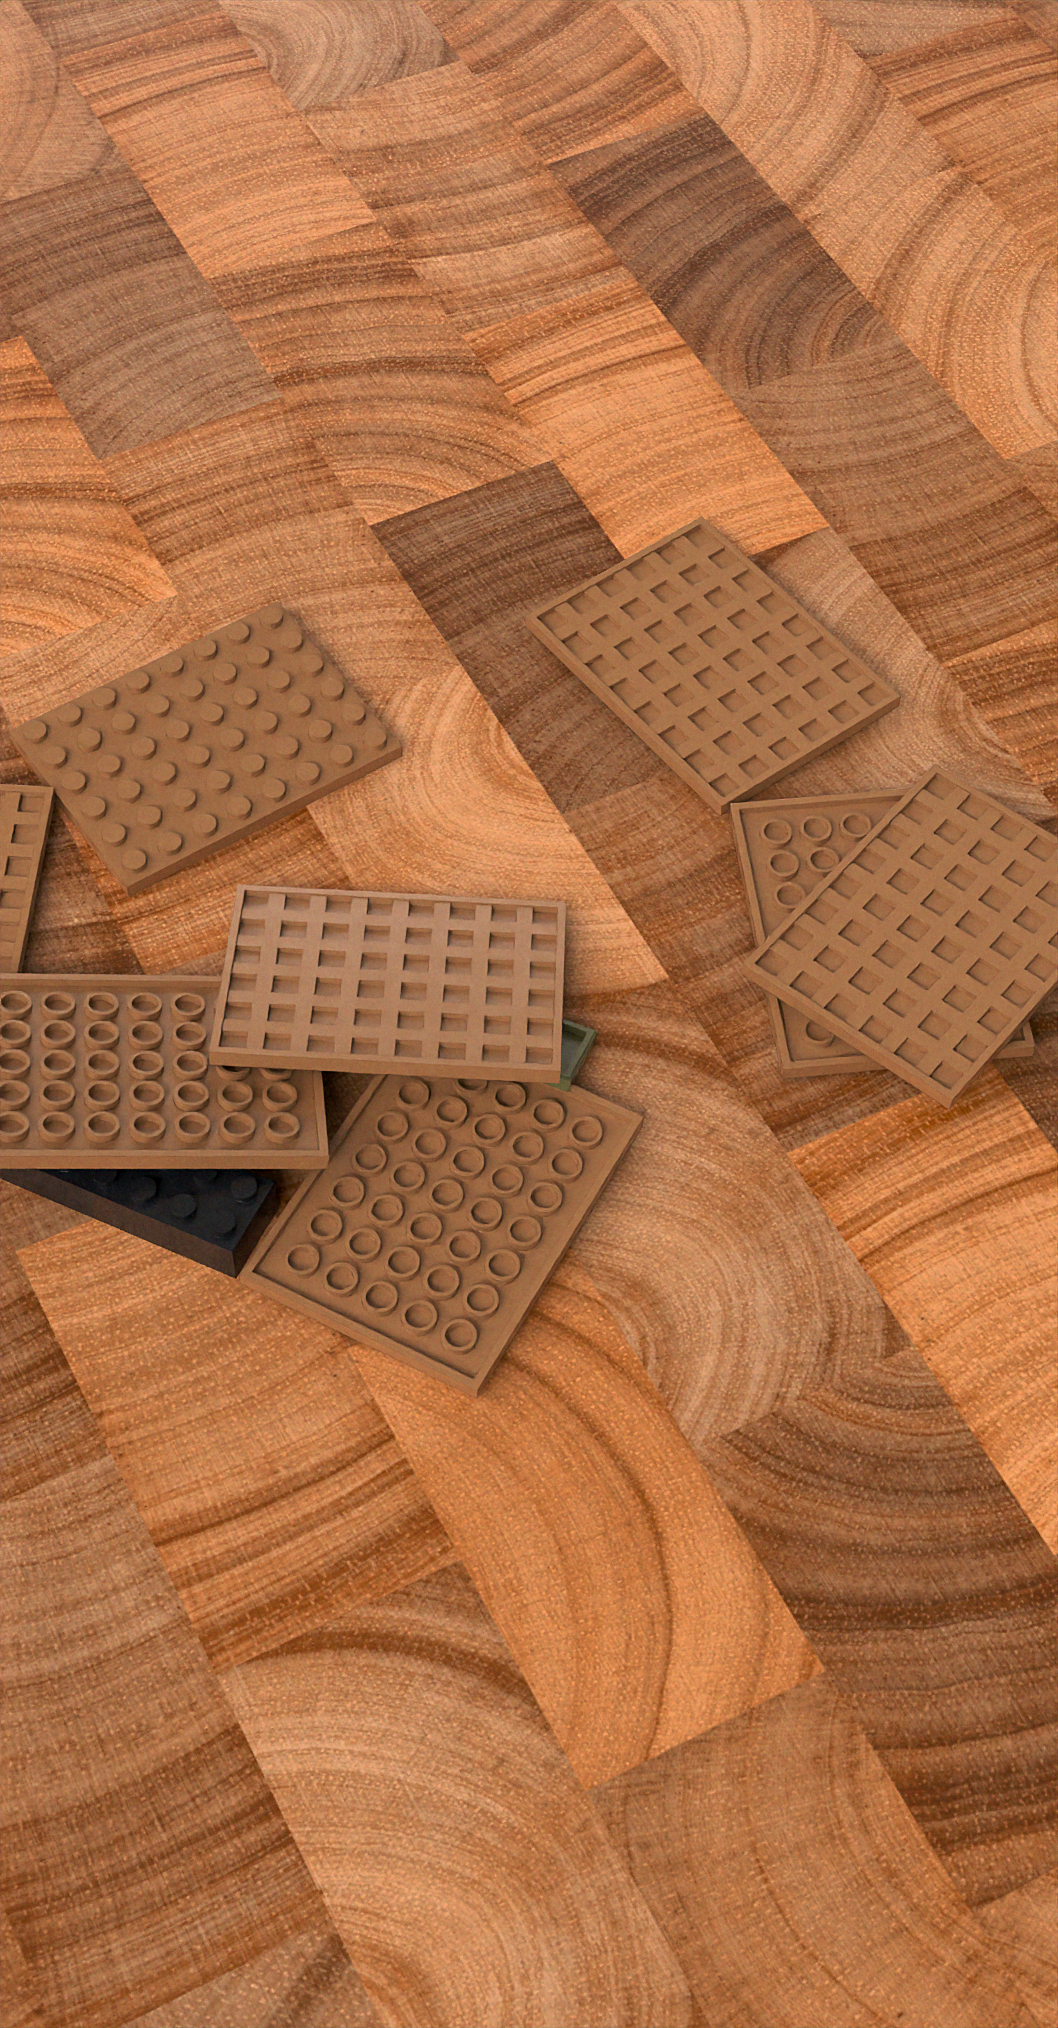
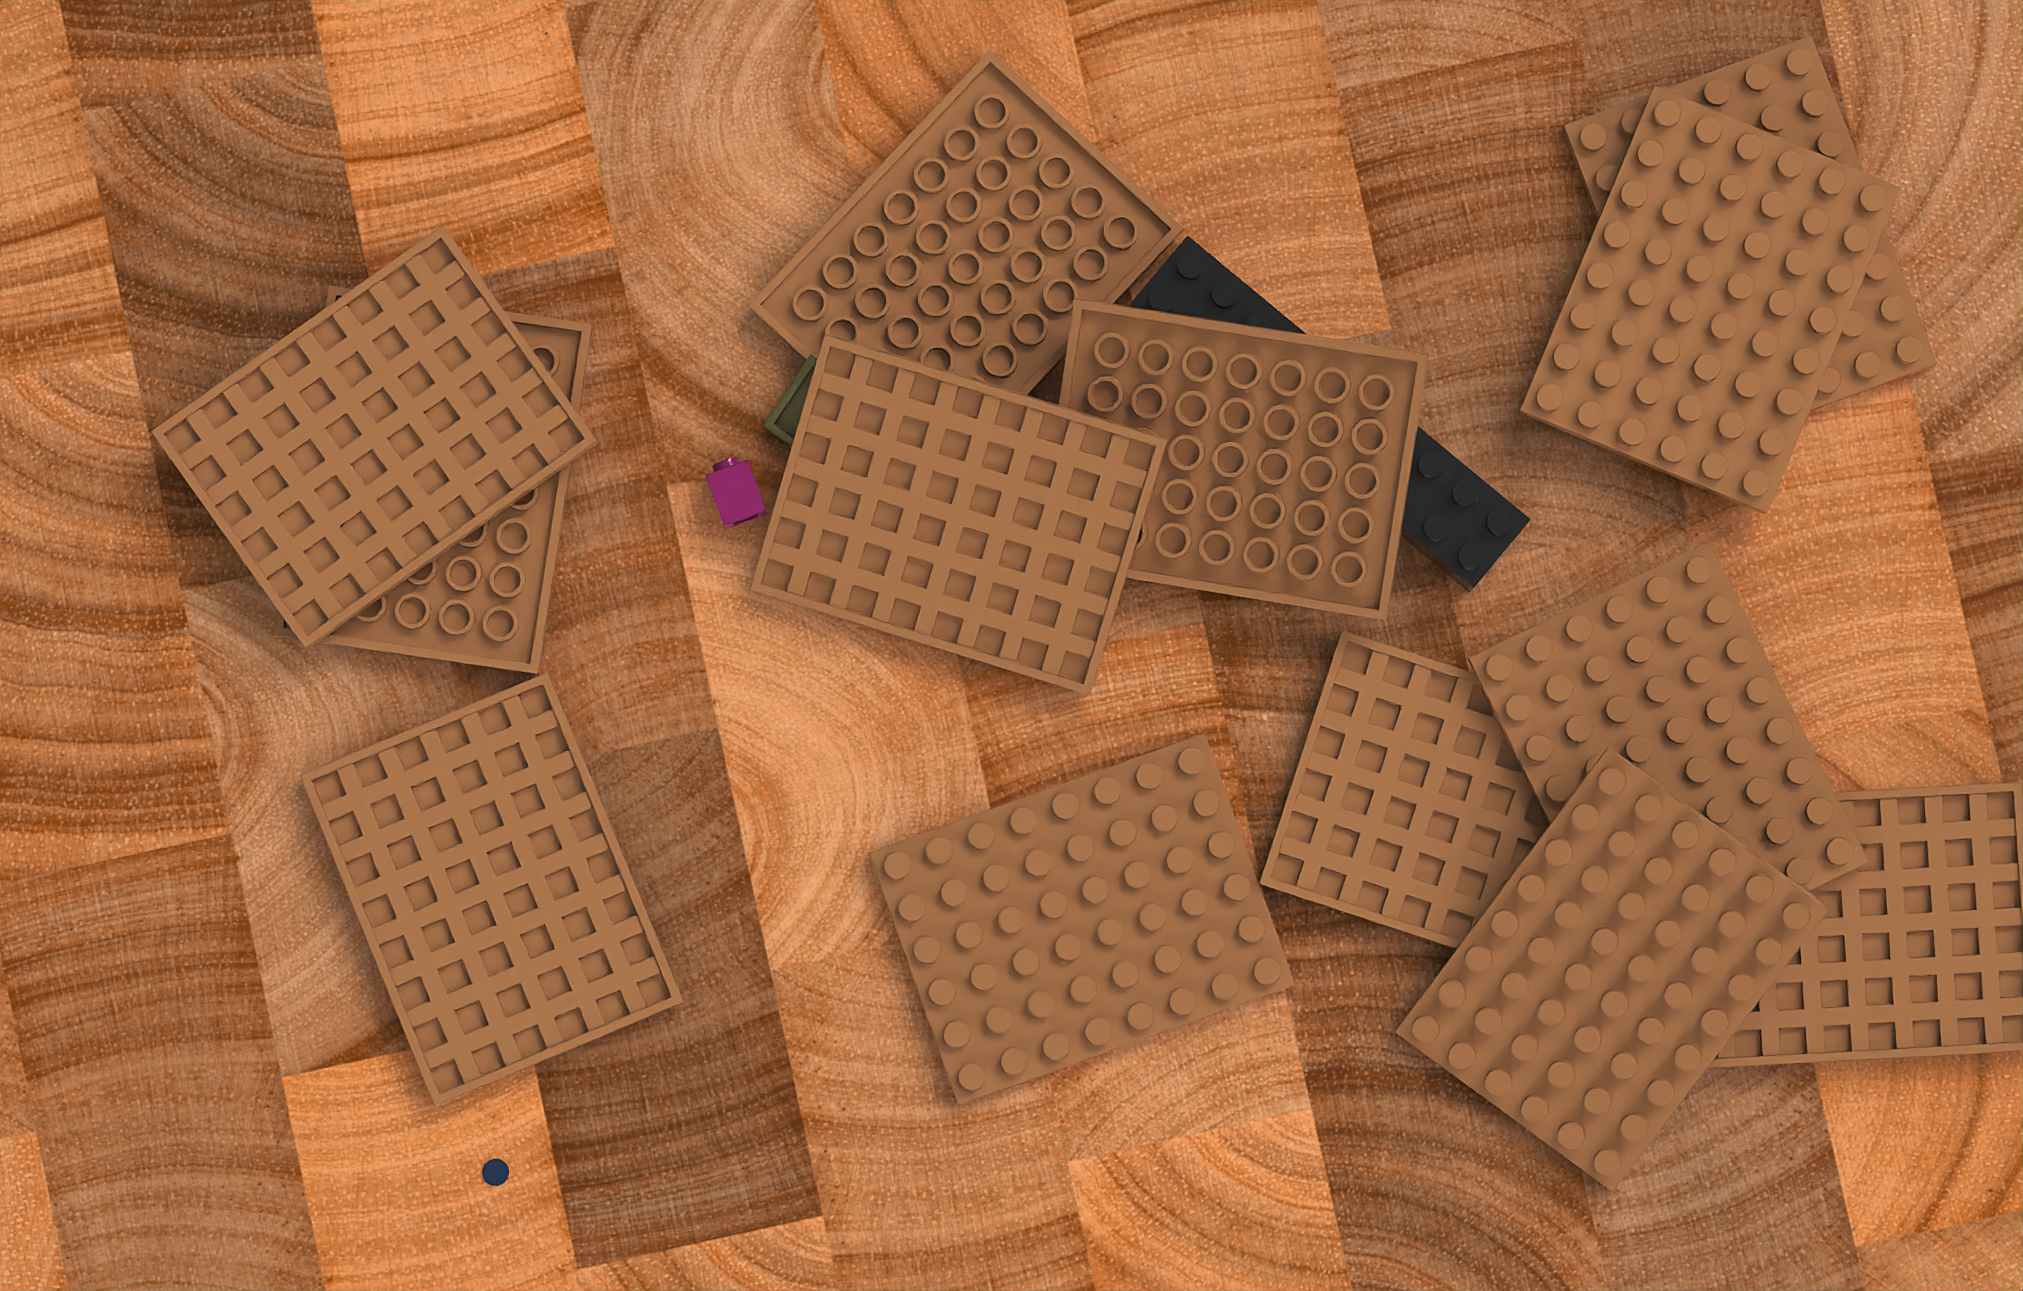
camera: 165 degrees left, 30 degrees up
none -> dark blue sticker [482,1159,509,1186]
none -> magenta brick [706,457,767,530]

